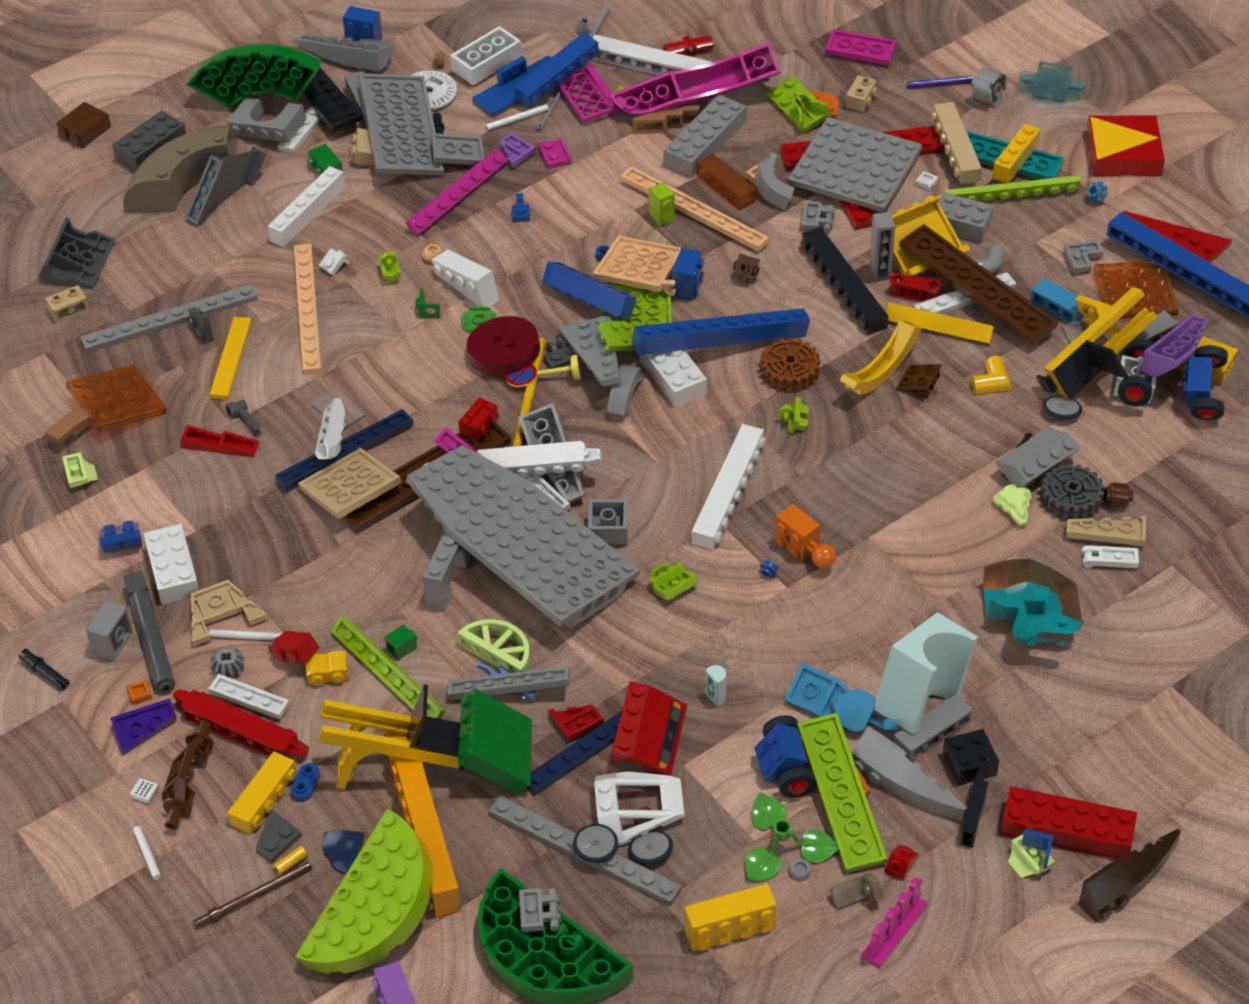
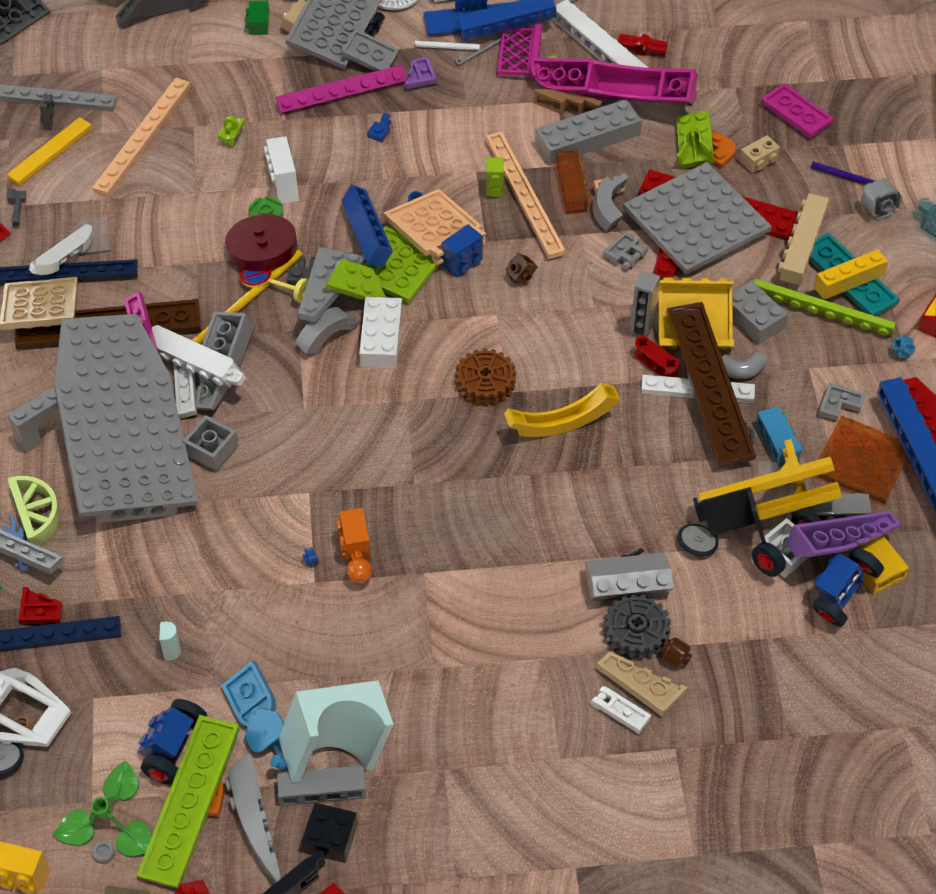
camera: 30 degrees right, 5 degrees up
white brick [267,166,346,248] -> none
white bracket [319,248,350,276] -> none
green bracket [416,288,441,318] -> none
light nougat plate [422,244,444,264] -> none
red brick [458,397,499,441] -> none
dark pink plate [538,138,572,169] -> none
red piece [610,681,688,776] -> none
blue brick [632,308,810,355] -> none
lime slope [649,562,699,601] -> none
white brick [692,424,766,550] -> none
lime hips [778,396,809,434] -> none
black brick [800,227,889,335] -> none
yellow tile [886,302,994,344] -> none
reddish brown hinge [896,364,942,398] -> none
white tile [915,171,938,191] -> none
yellow brick [971,356,1012,395] -> none
piece [983,559,1085,646] -> none
yellowish green rock [993,484,1032,526] -> none

